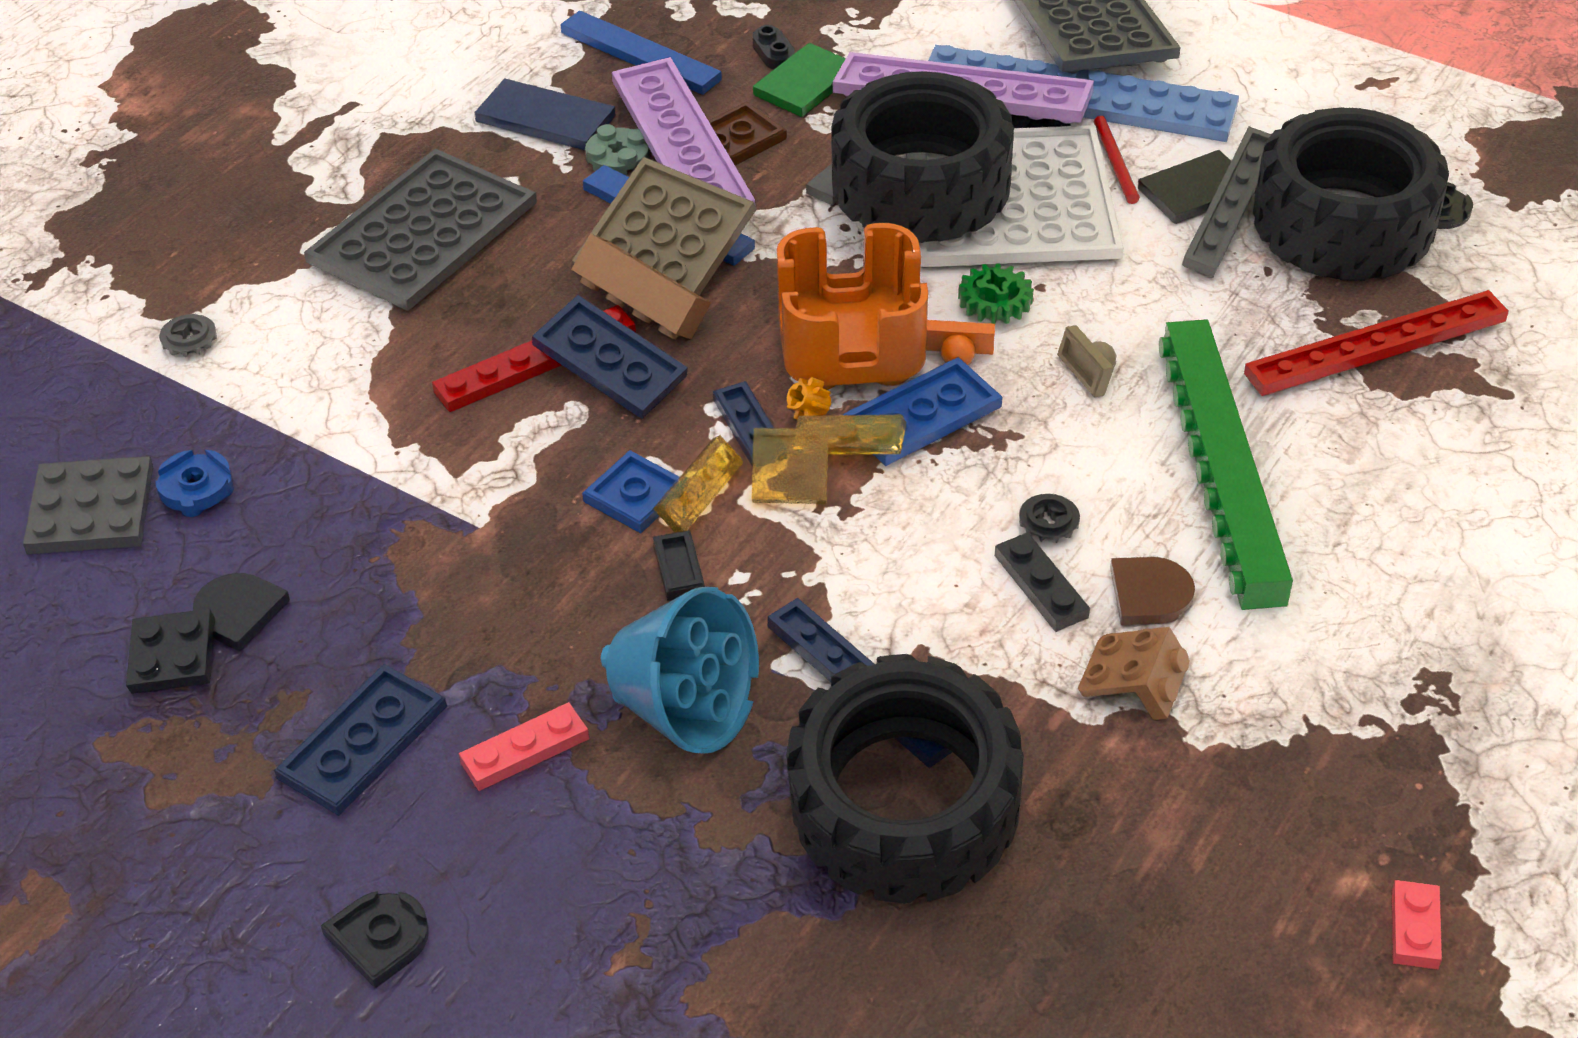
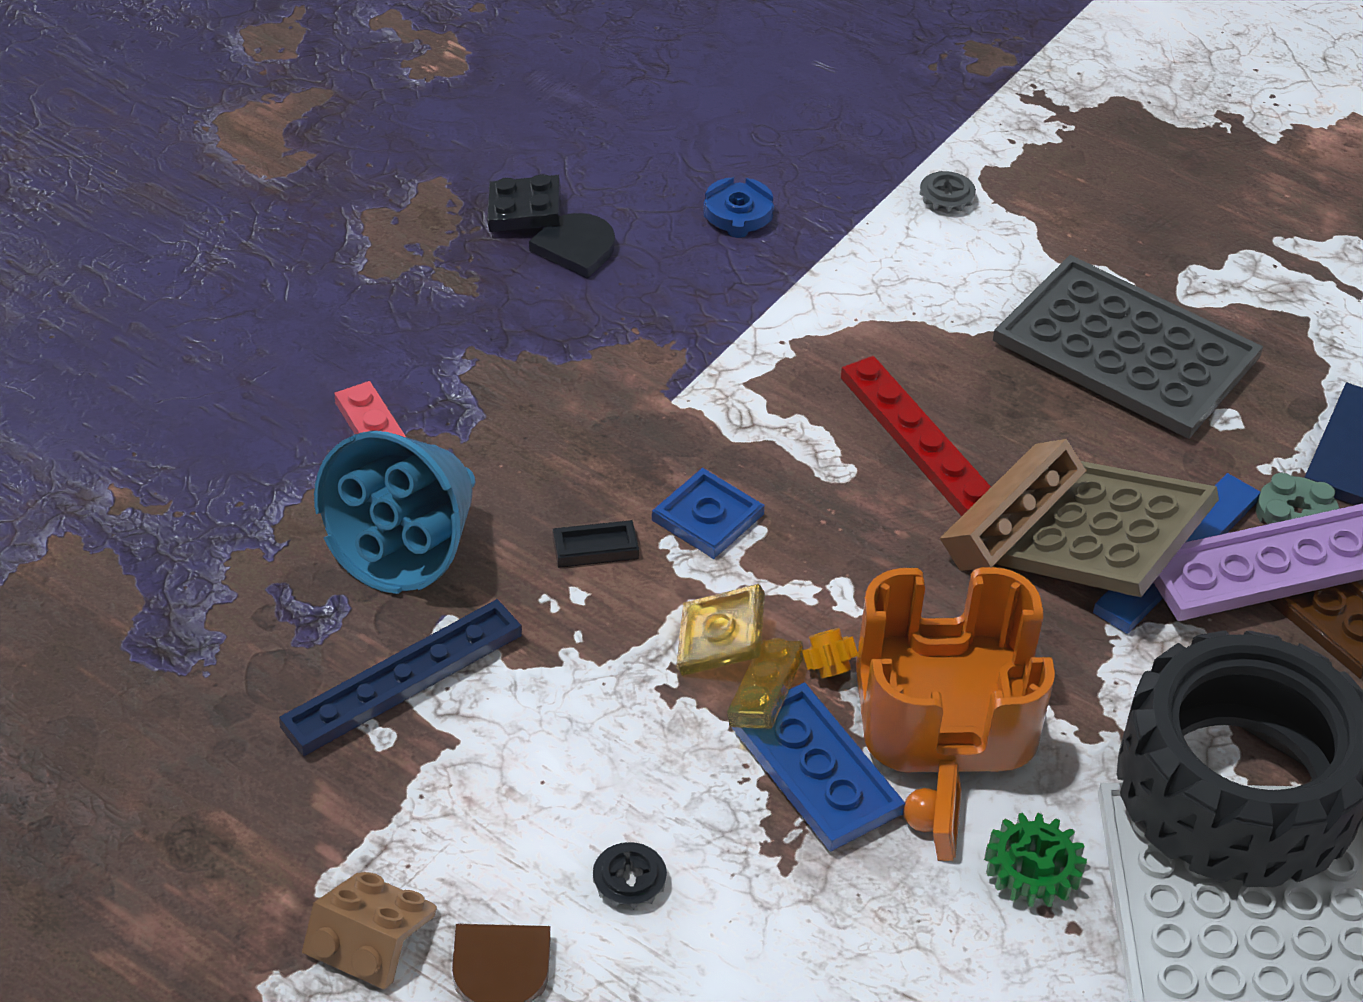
camera: 90 degrees right, 0 degrees up
dark grey plate [23,456,153,554] -> none
dark blue tile [274,664,447,816] -> none
black tile [321,891,429,988] -> none
dark blue plate [532,295,688,419] -> none
clear yellow plate [653,435,744,533] -> none
dark blue tile [713,381,788,469] -> none
black tyre [786,654,1024,904] -> none
black plate [994,532,1090,632] -> none
dark tan tile [1057,325,1117,398] -> none

